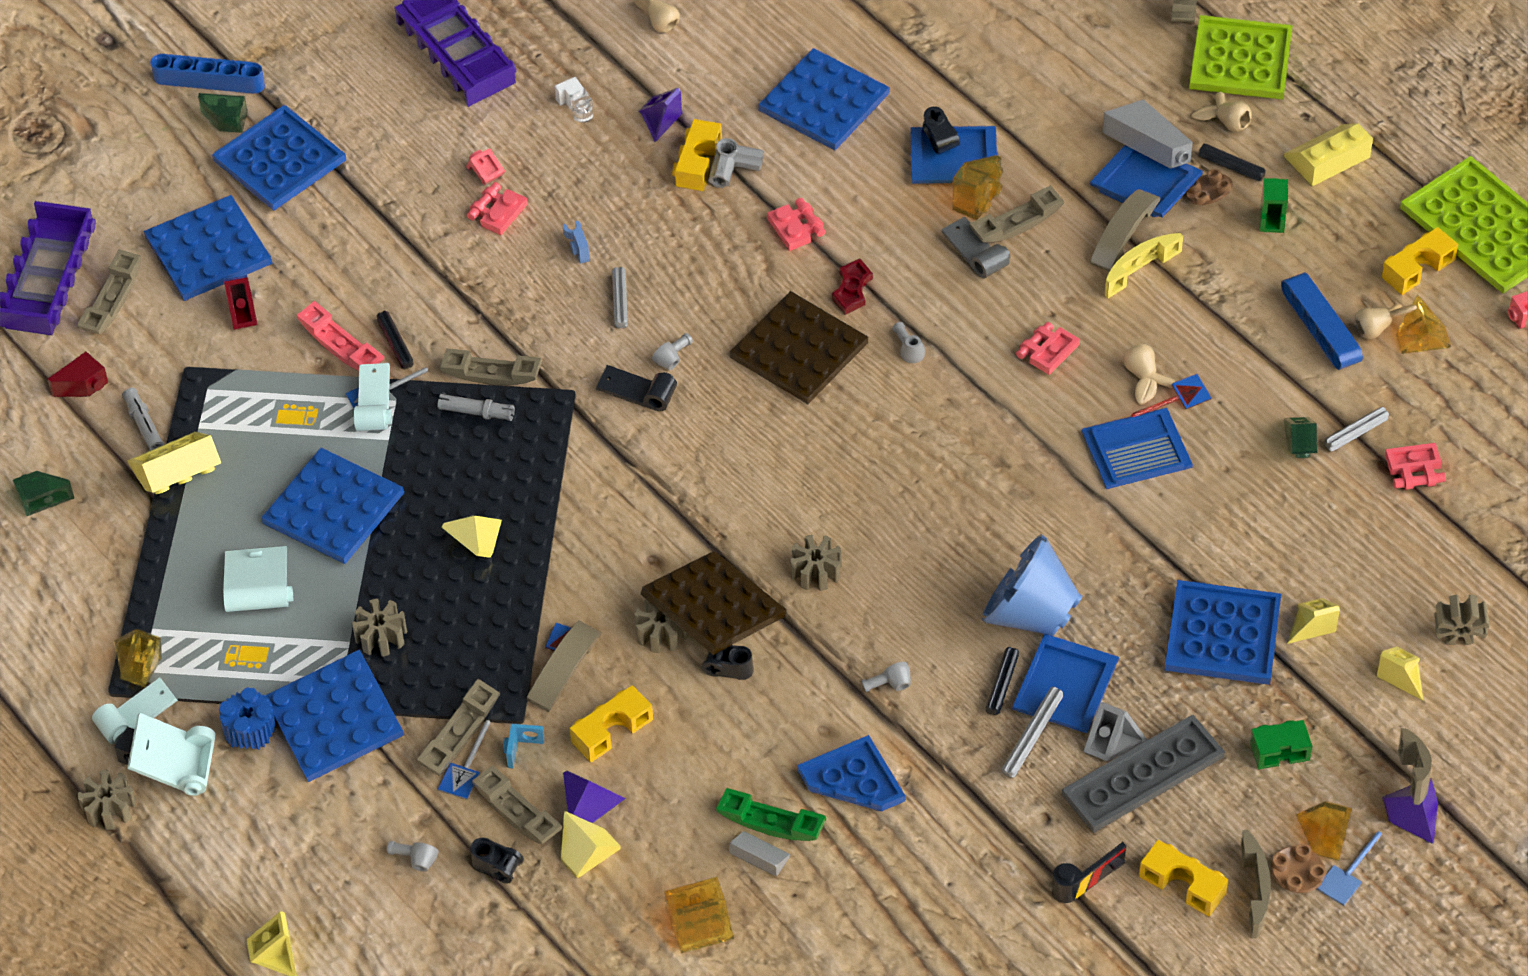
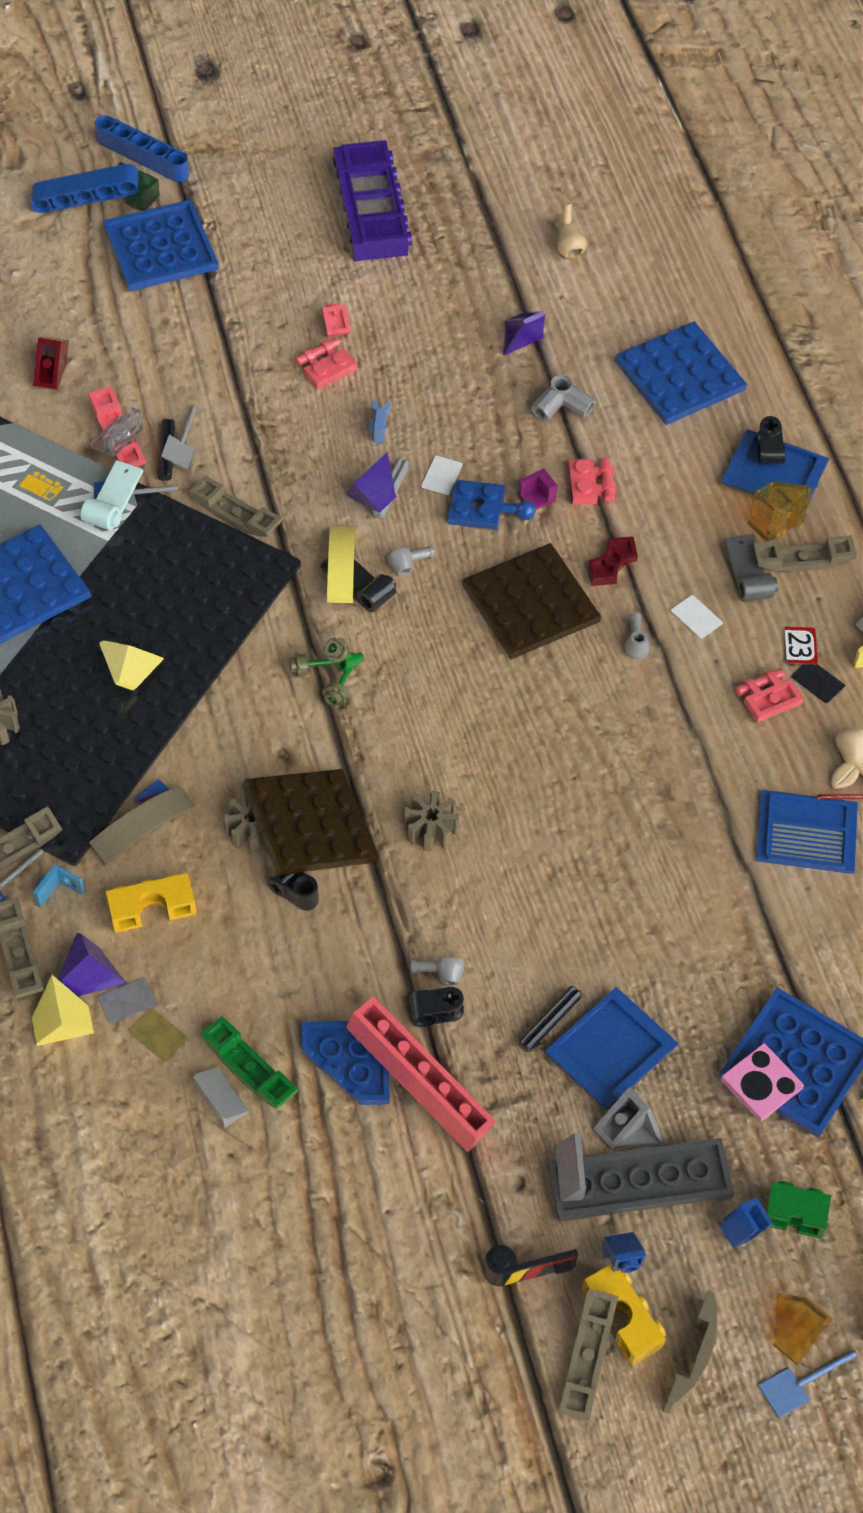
camera: 20 degrees right, 5 degrees up
blue plate [144,195,272,301] -> none
light grey pin [438,394,515,421] -> none
leg [555,77,593,123] -> none
clear yellow slope [664,877,734,953] -> none
yellow arch [672,119,722,191] -> none
medium blue cone [981,534,1082,636] -> none
light grey axle [1002,687,1063,778] -> none
medium nougat dish [1271,843,1326,893] -> none
none -> blue beam [31,164,138,213]
none -> clear panel [90,407,144,457]
none -> flat silver sticker [98,978,157,1024]
none -> clear yellow sticker [128,1009,188,1061]
none -> light grey piece [161,404,197,471]
none -> olive plant [290,637,364,706]
none -> light yellow slope [327,526,355,603]
none -> dark purple slope [346,451,397,513]
none -> coral brick [346,996,496,1152]
none -> black piece [408,987,464,1027]
none -> white sticker [421,455,463,495]
none -> blue plate [448,480,536,530]
none -> magenta panel [518,469,558,510]
none -> light grey slope [556,1133,586,1201]
none -> dark tan slope [559,1289,618,1421]
none -> blue slope [602,1232,646,1273]
none -> white sticker [671,595,723,639]
none -> blue window [720,1198,773,1248]
none -> bright pink tile [721,1043,804,1122]
none -> sticker [784,627,818,664]
none -> black sticker [791,664,845,703]

